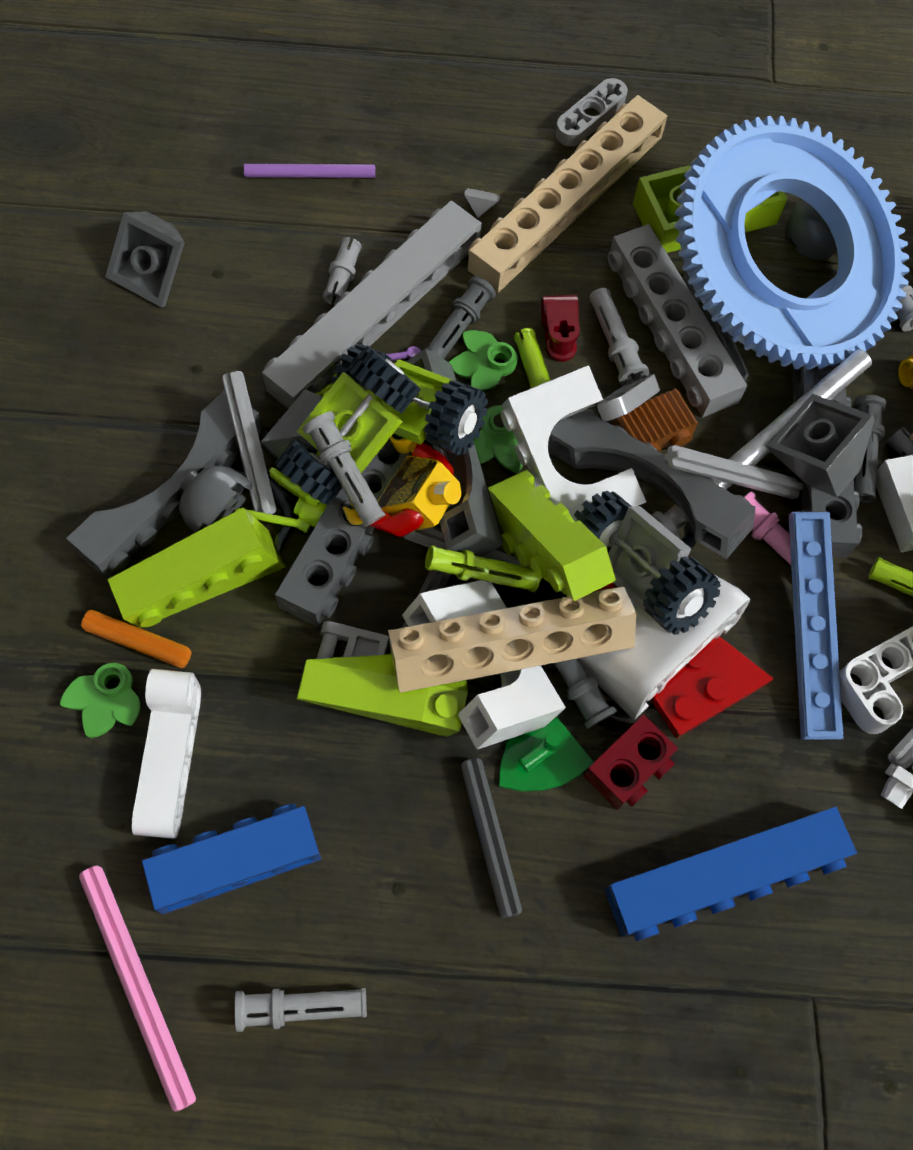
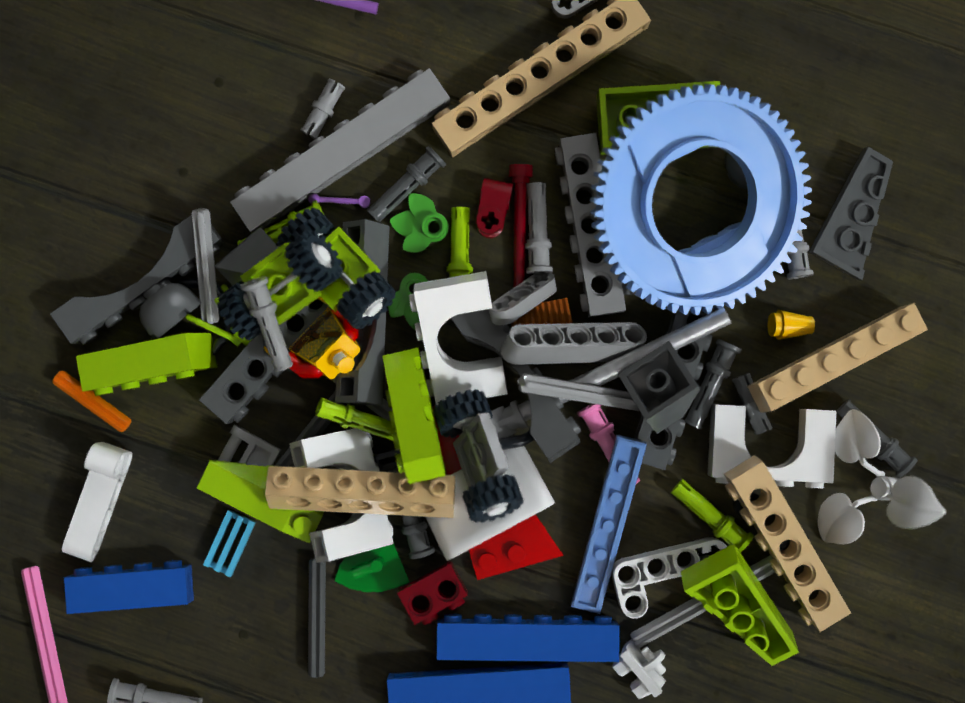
camera: 20 degrees right, 20 degrees up
bright green plate [60,663,140,738] -> none
dark grey slope [105,211,185,307] -> none
light grey slope [464,188,500,218] -> none
none -> medium azure tile [203,510,256,577]
none -> blue brick [437,614,619,662]
none -> light grey beam [501,322,647,365]
none -> dark red piece [509,164,533,288]

